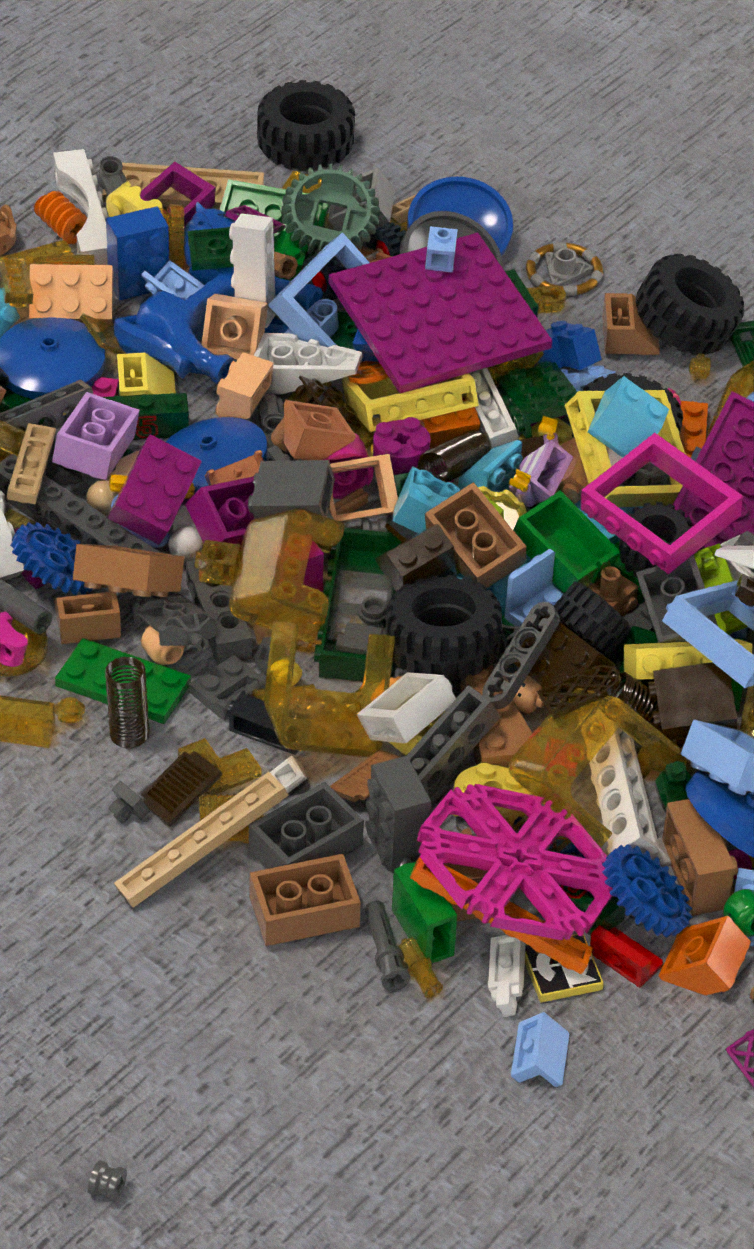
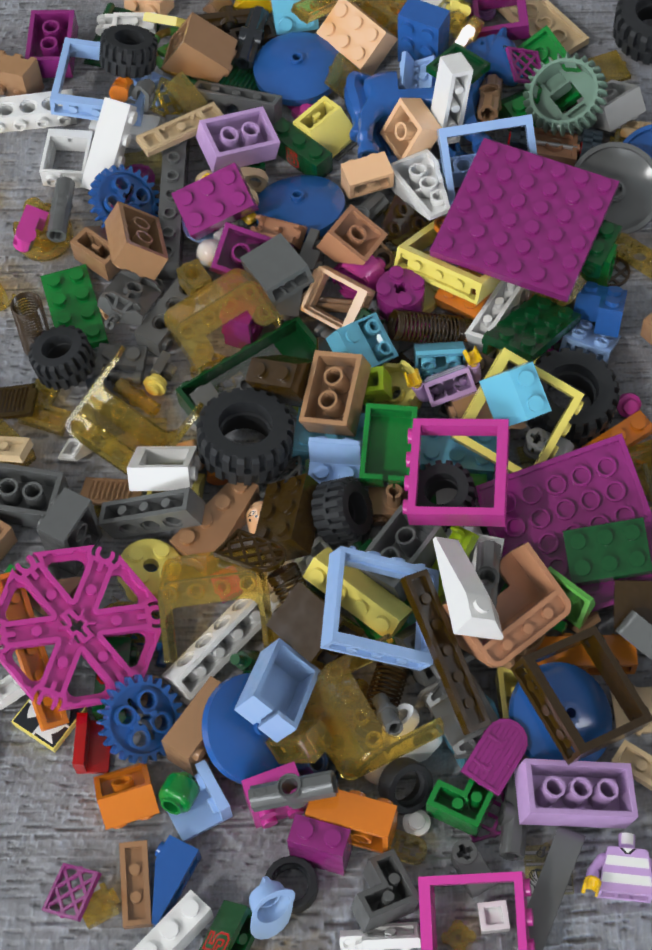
camera: 55 degrees right, 15 degrees up
light blue brick [425,226,458,272] -> none
dark grey beam [482,602,560,709] -> none
none -> black tyre [28,325,96,391]

